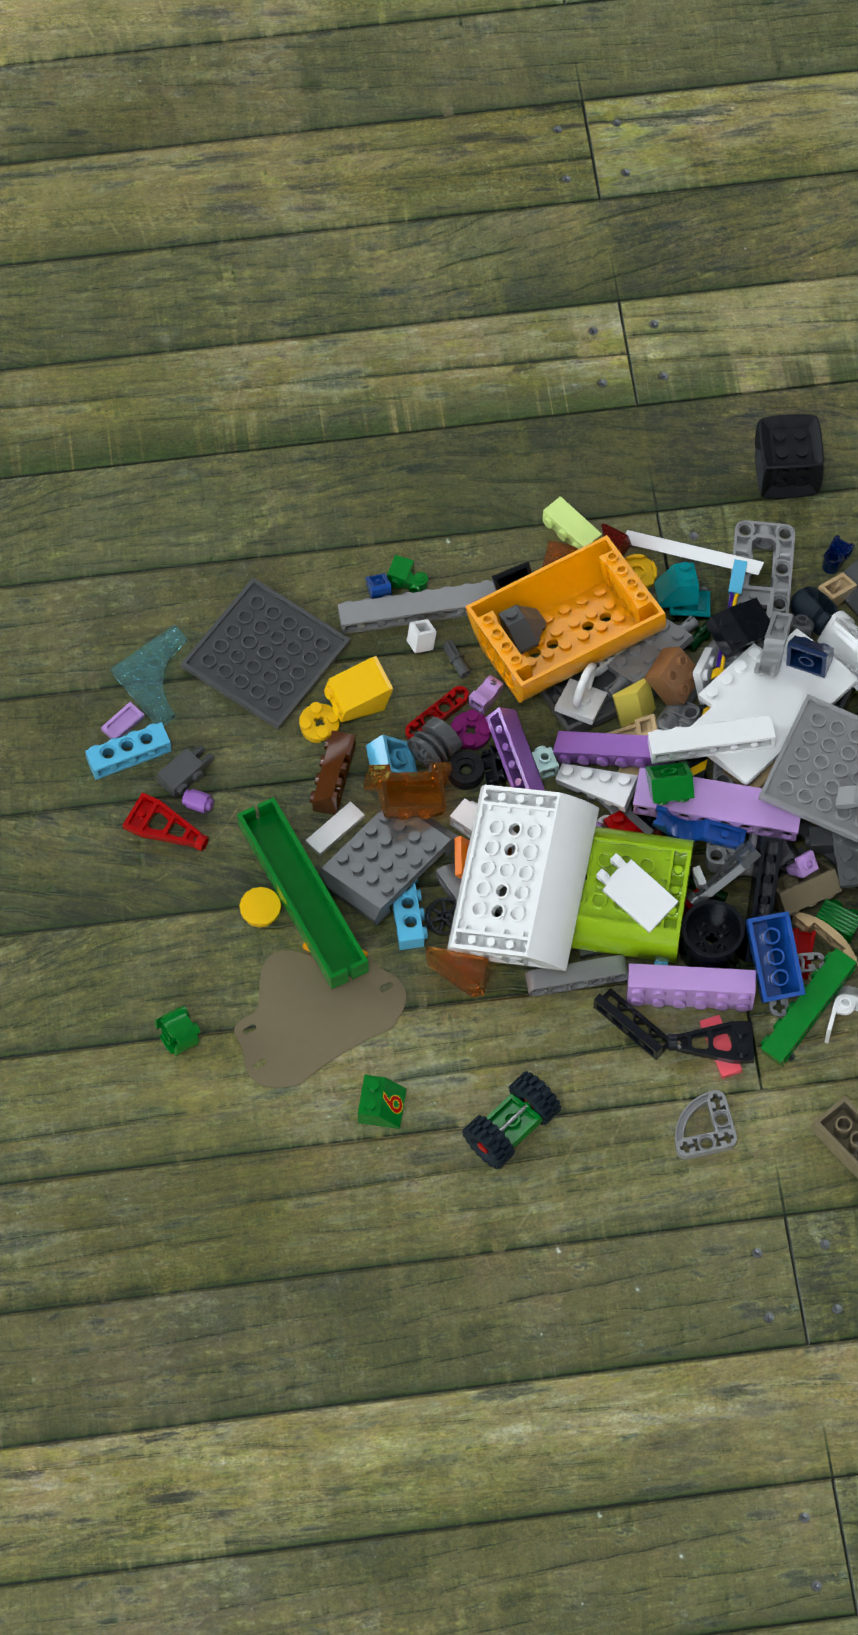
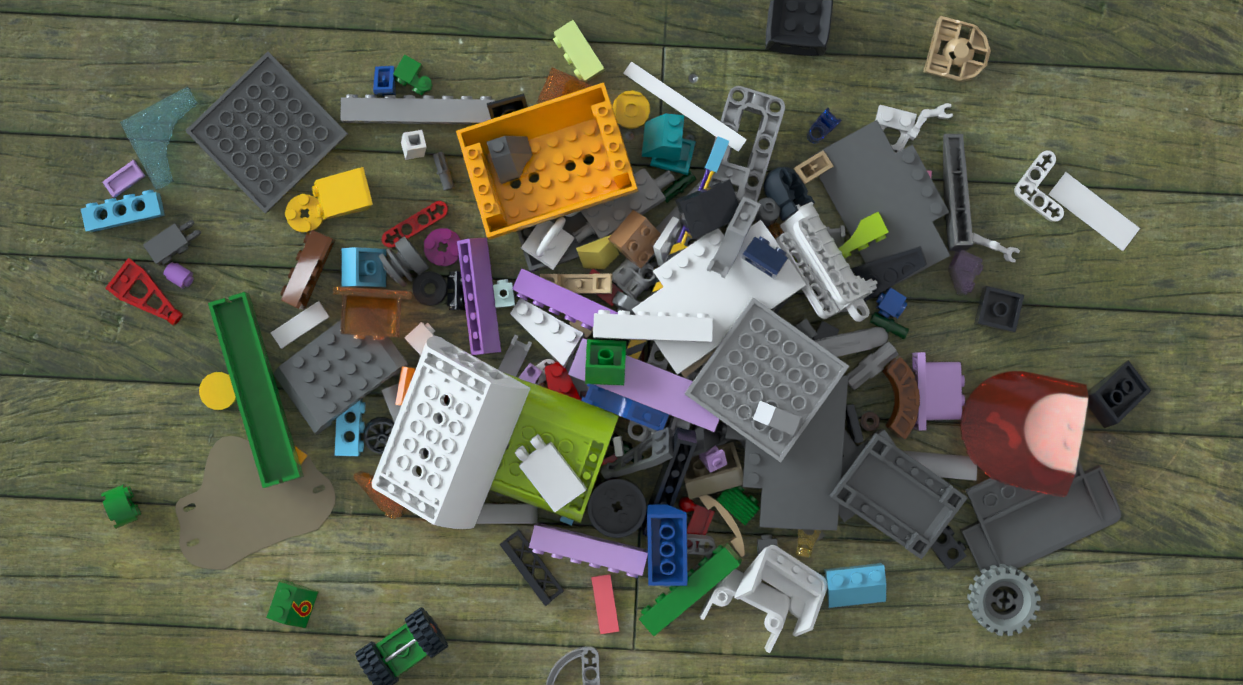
camera: 10 degrees right, 25 degrees up
lavender leg [469,675,505,715] -> none
clear red slope [601,523,631,556] -> none
black plate [668,1021,754,1064] -> none

